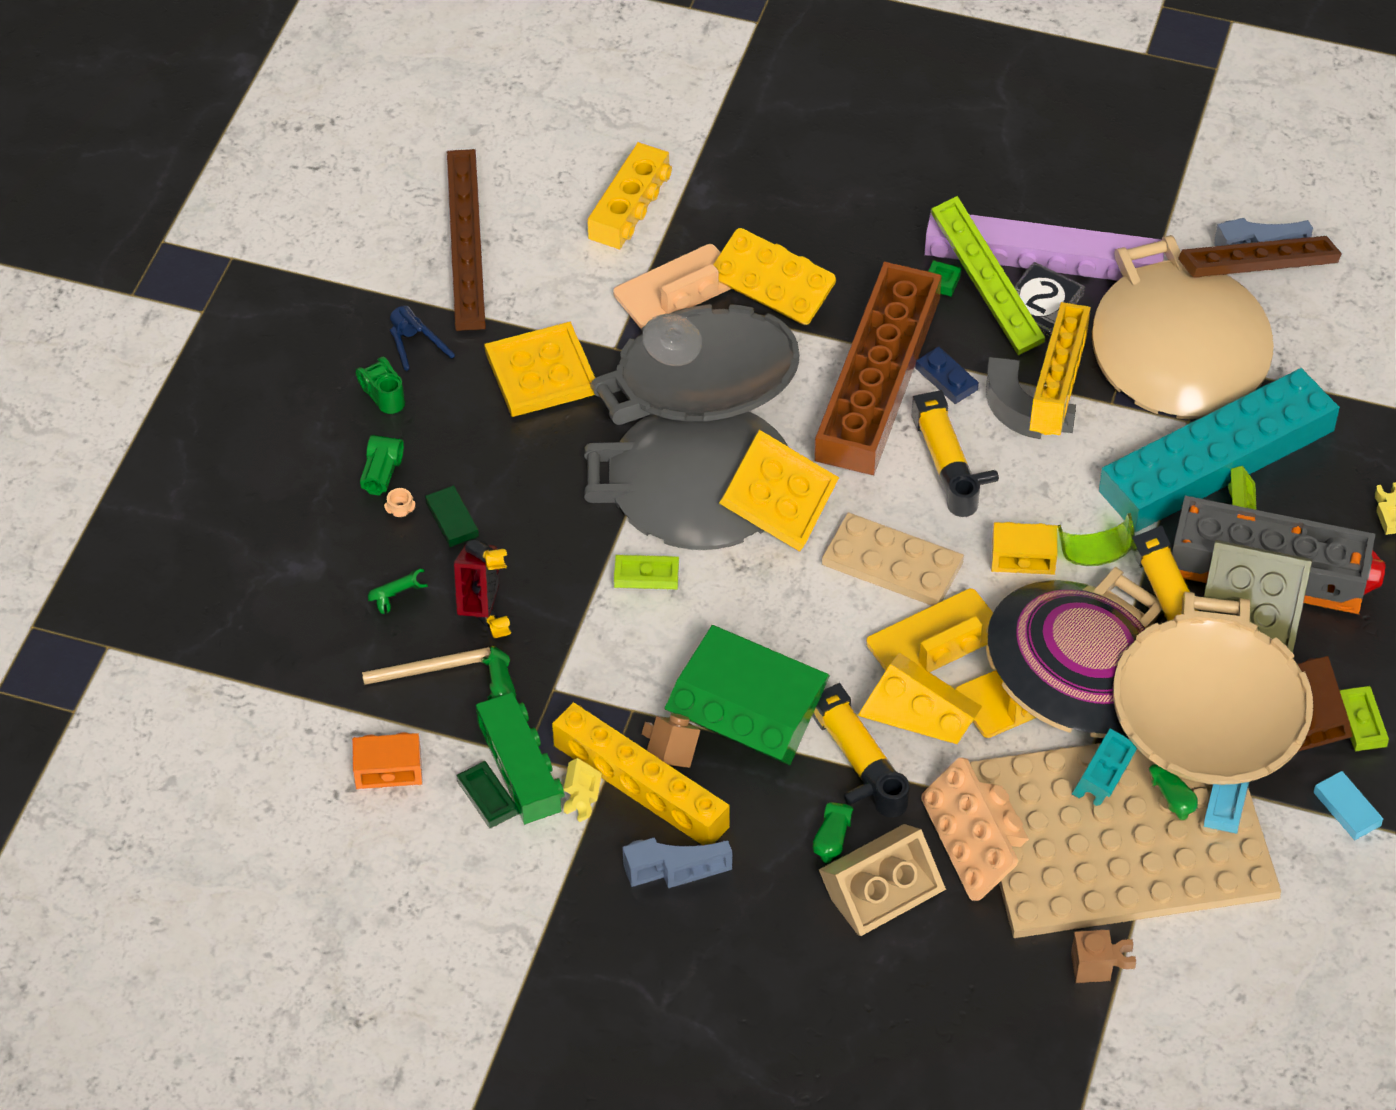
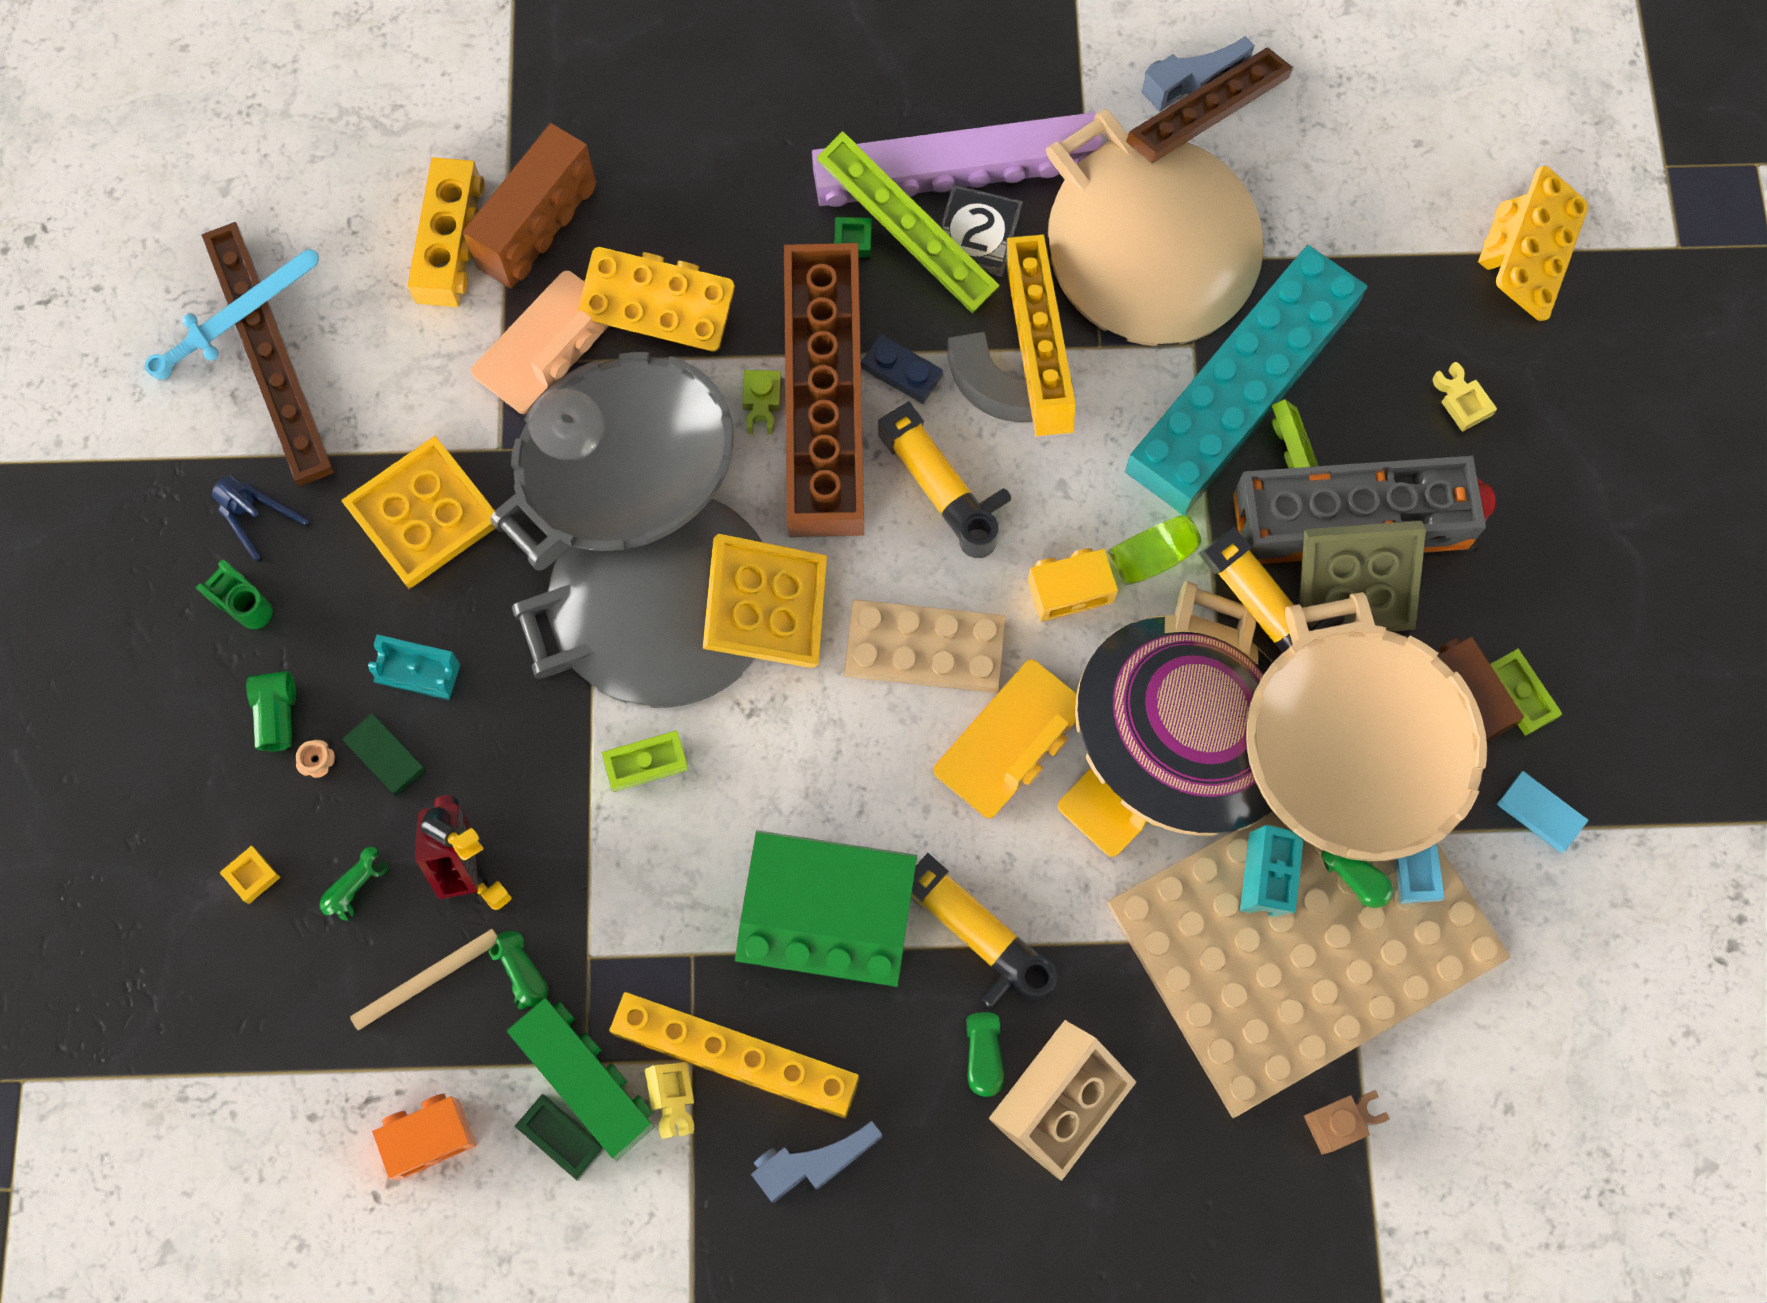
camera: 20 degrees left, 20 degrees up
medium nougat brick [642,713,700,768] -> none
yellow wedge [858,653,982,744] -> none
light nougat bracket [921,757,1029,901] -> none
none -> medium azure sword [145,249,319,380]
none -> yellow plate [220,846,281,904]
none -> teal hinge [369,635,461,700]
none -> dark orange brick [463,123,596,289]
none -> lime plate [742,370,782,435]

